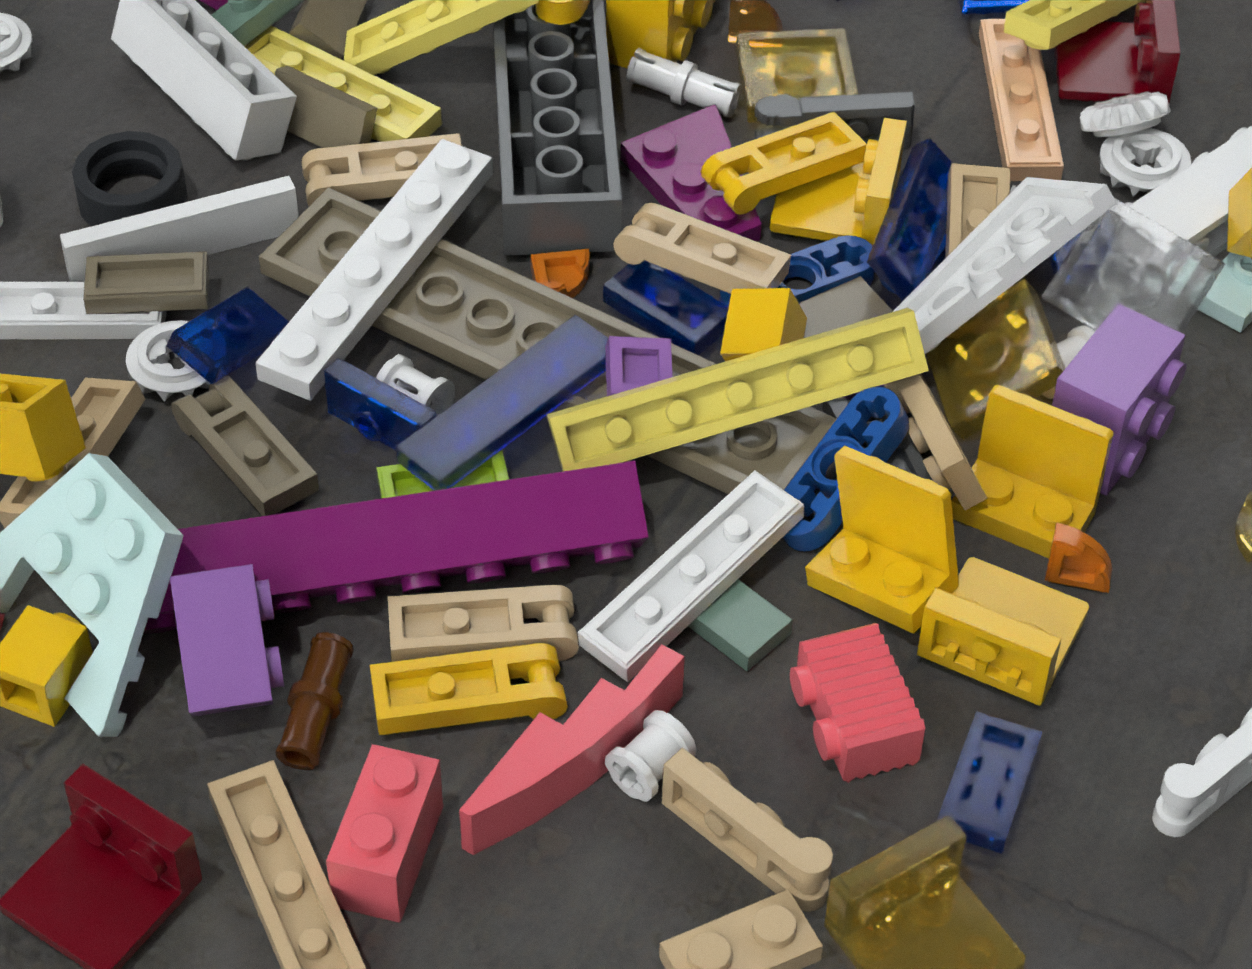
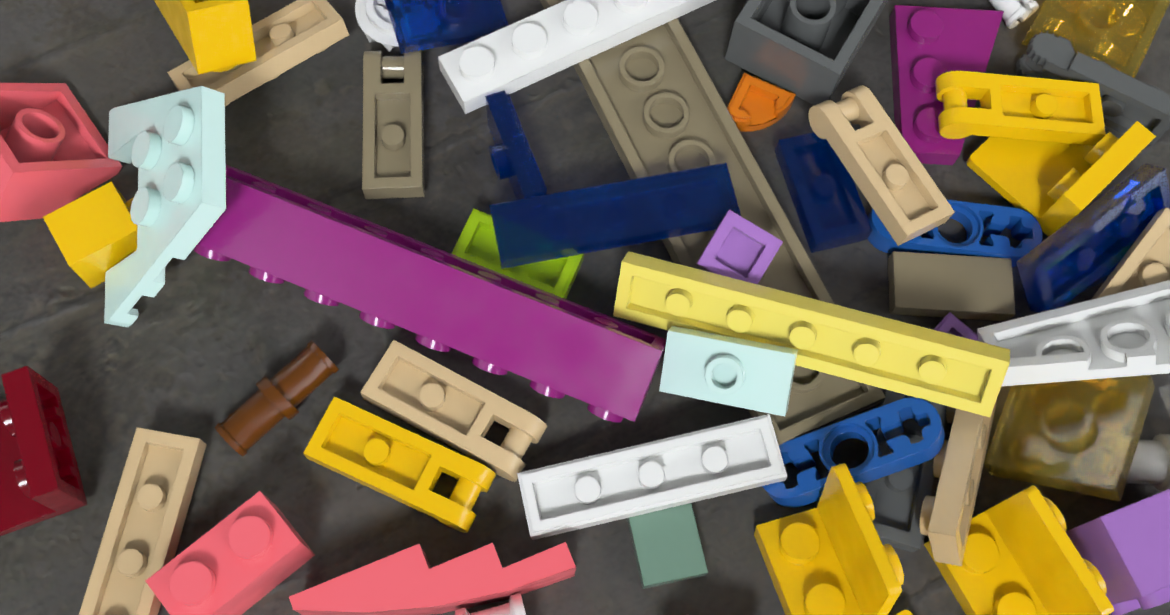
camera: 30 degrees right, 20 degrees up
medium lavender brick [170,564,284,717] -> none
white bush [372,354,455,431] -> none
yellow brick [720,288,807,361] -> none
none -> light aqua plate [659,326,798,417]

